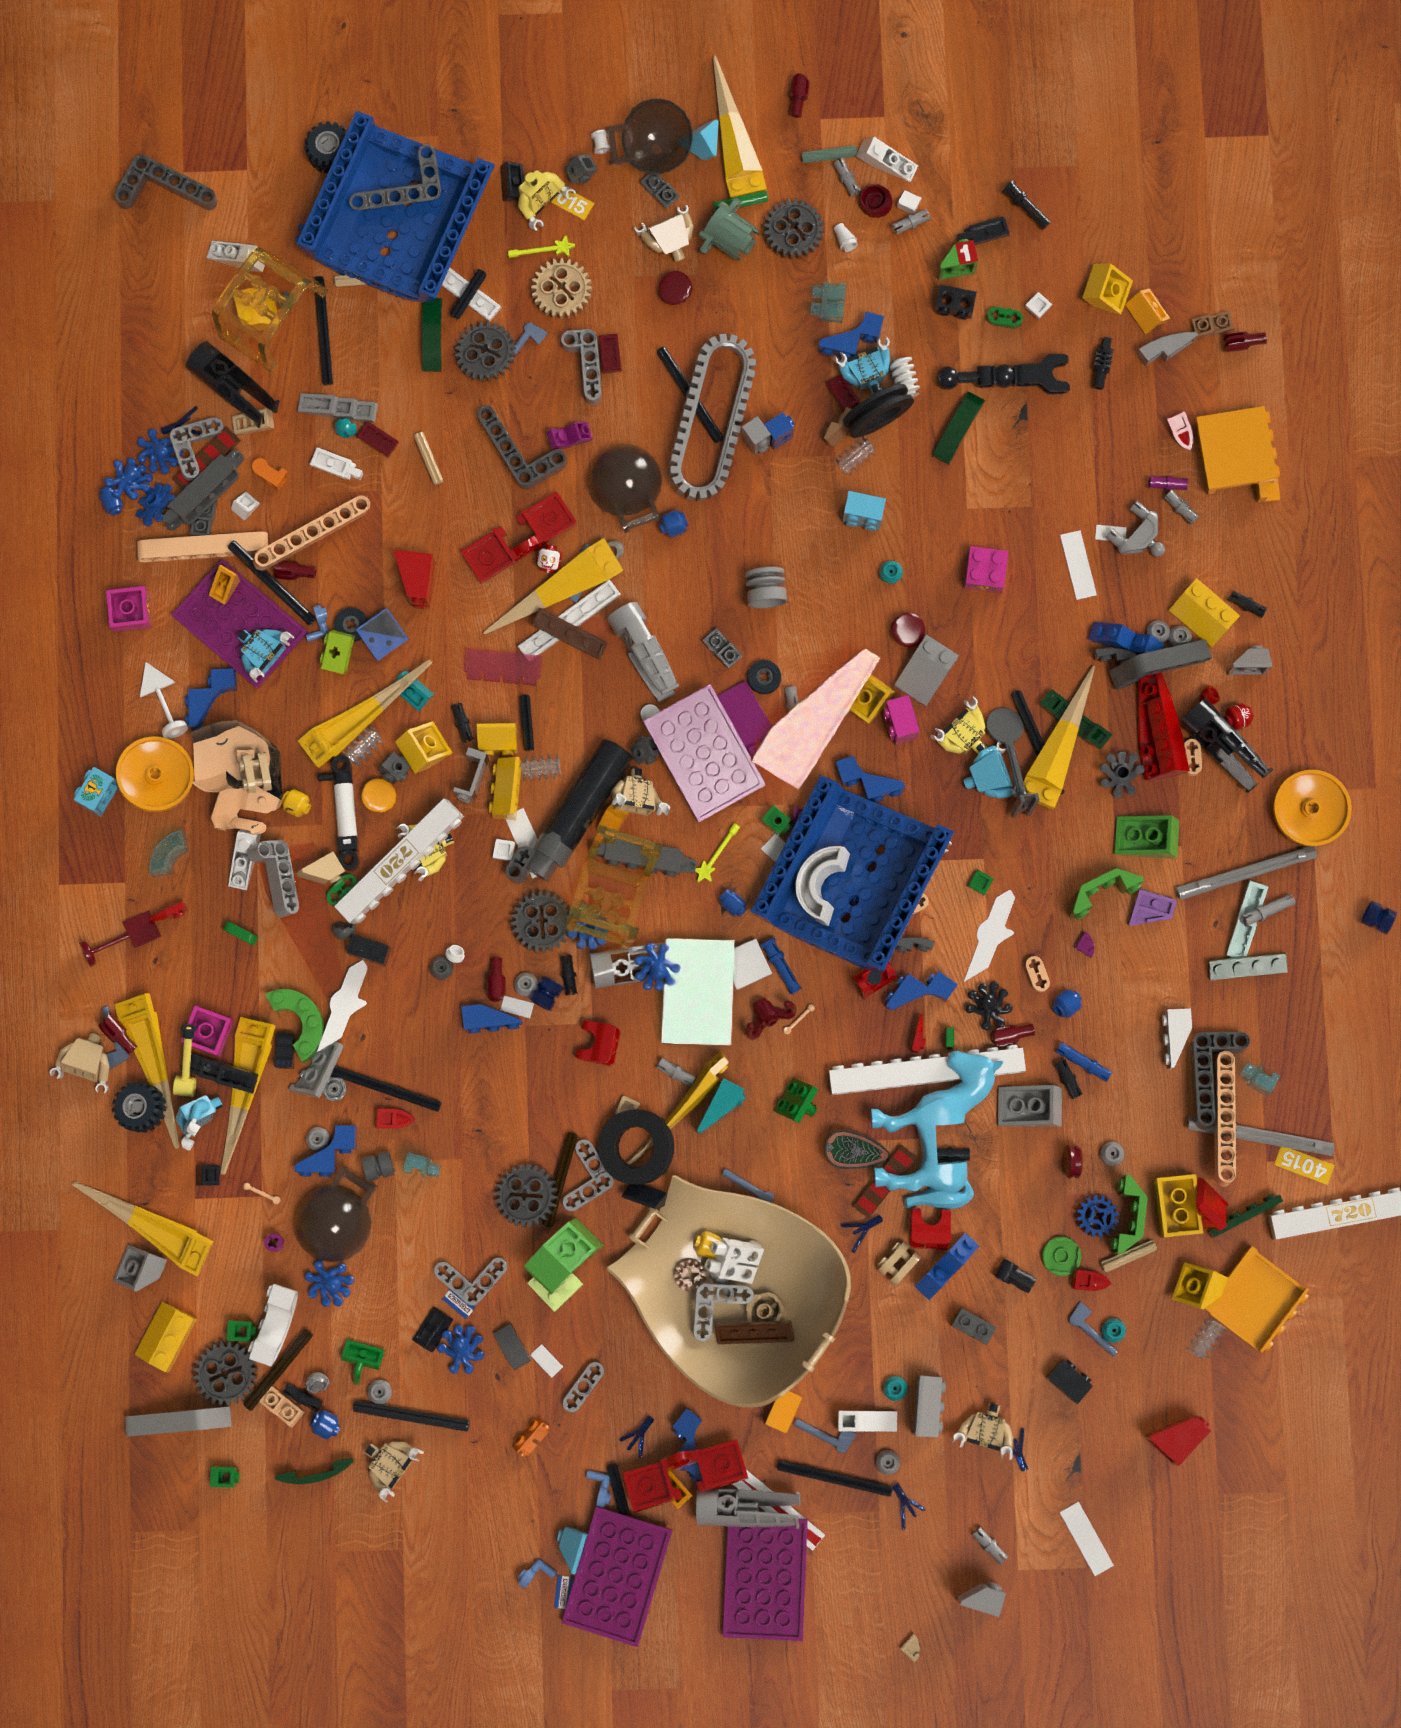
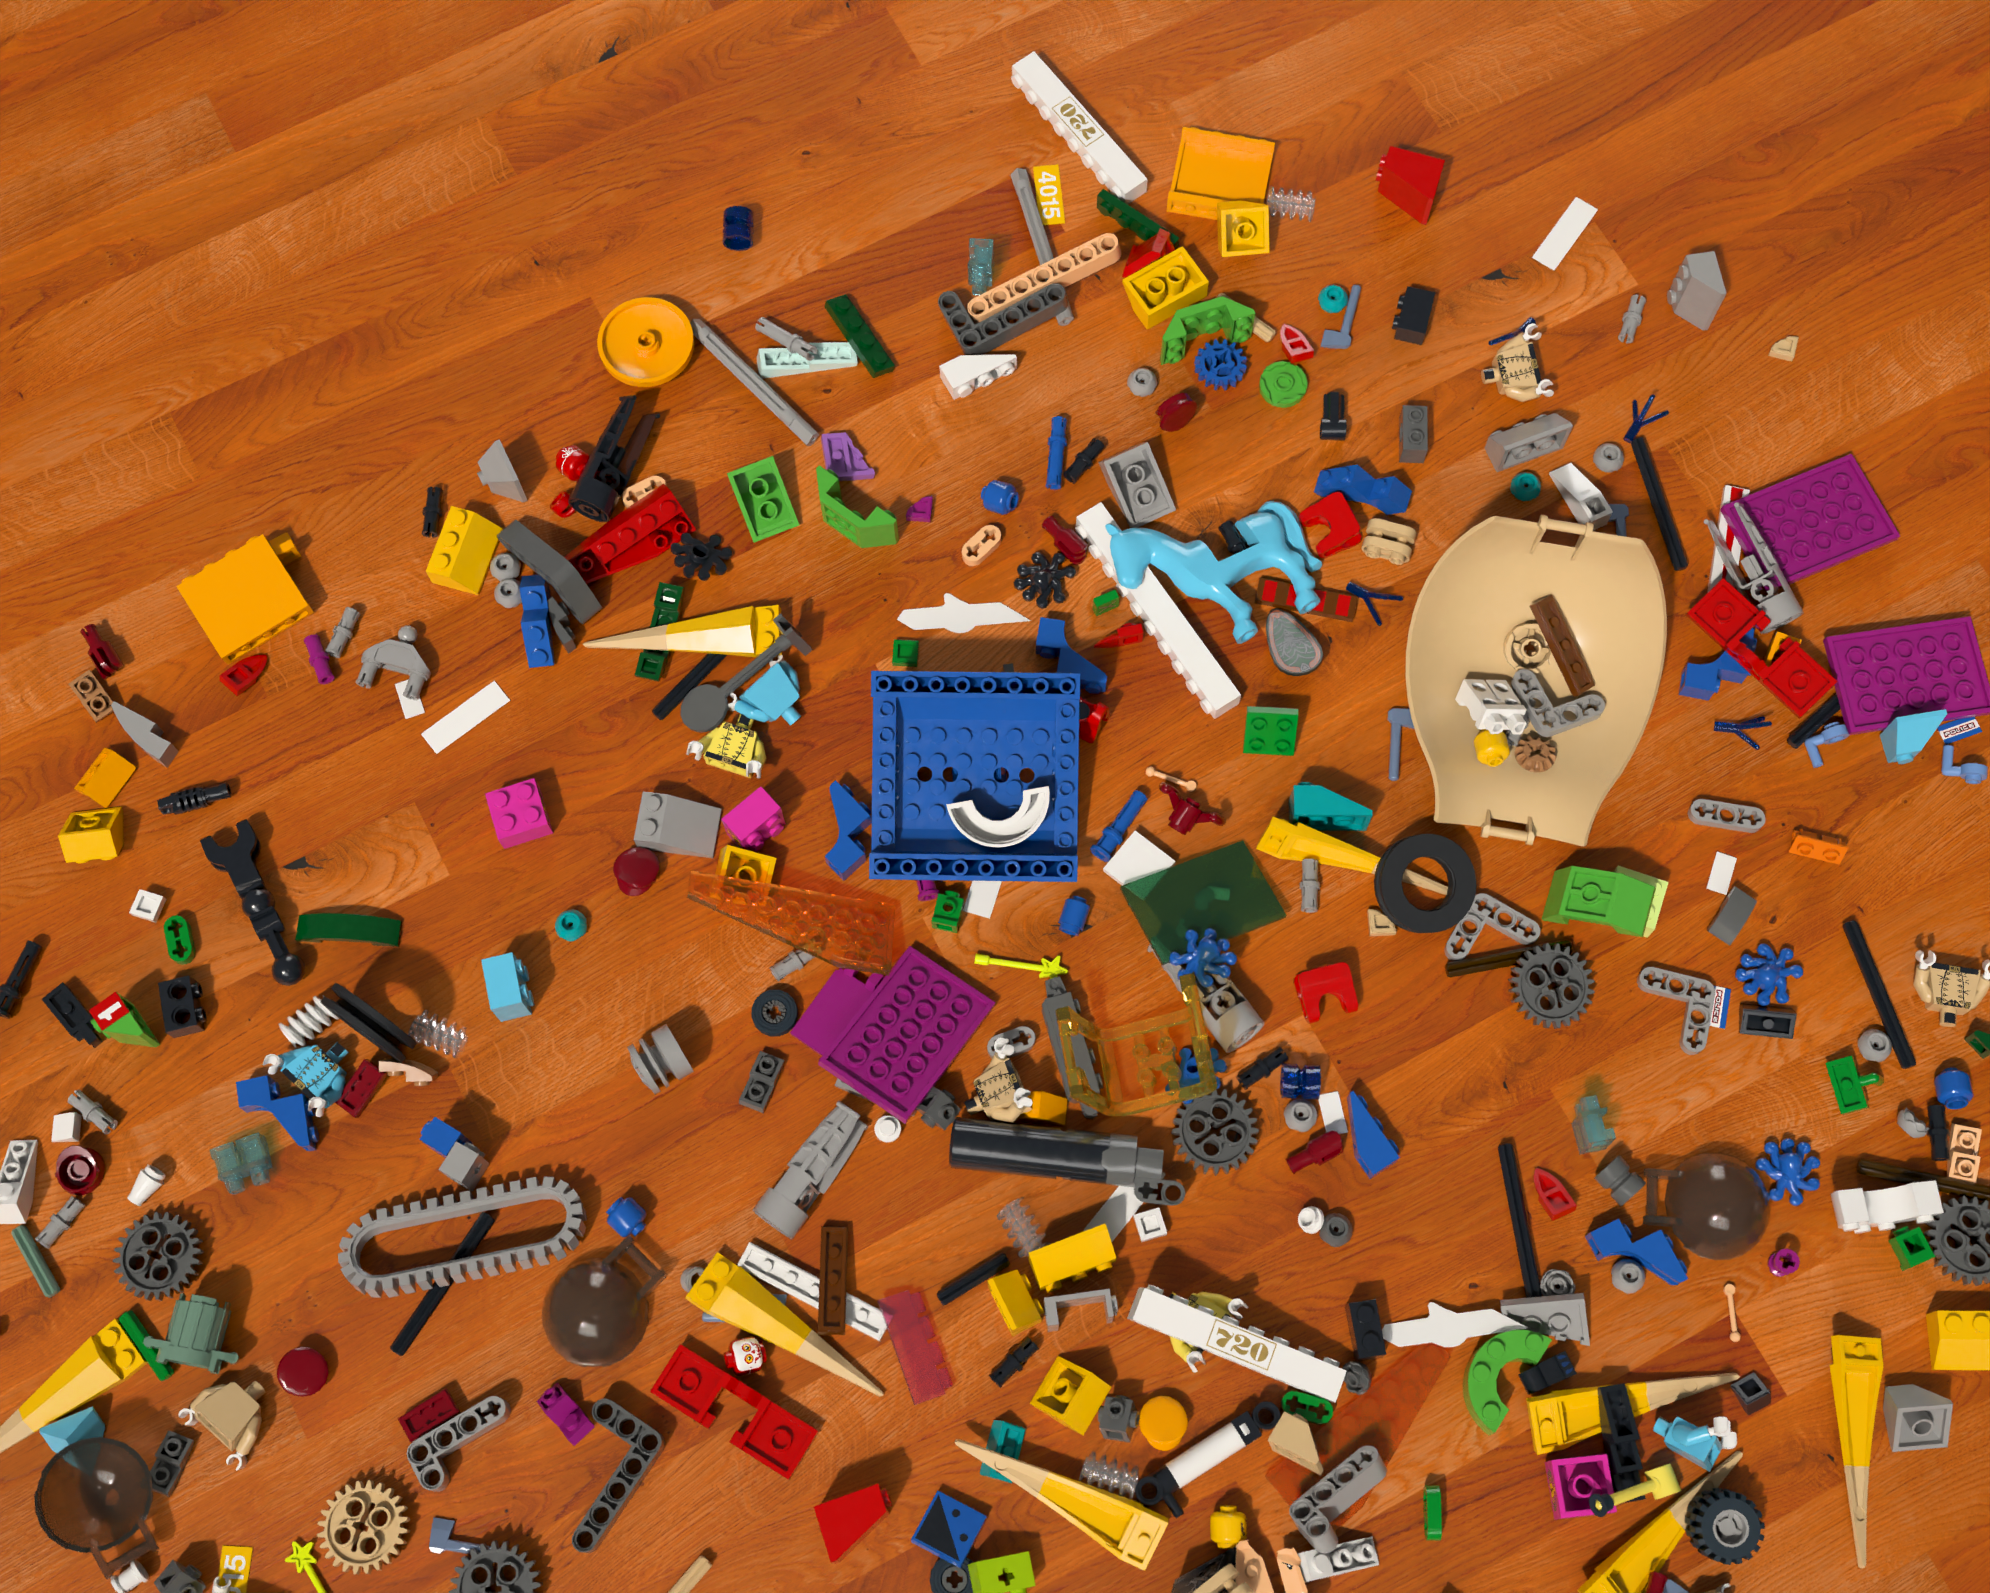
camera: 115 degrees left, 10 degrees down
black slope [622,1184,667,1209] -> none
none -> light grey beam [987,1026,1035,1058]

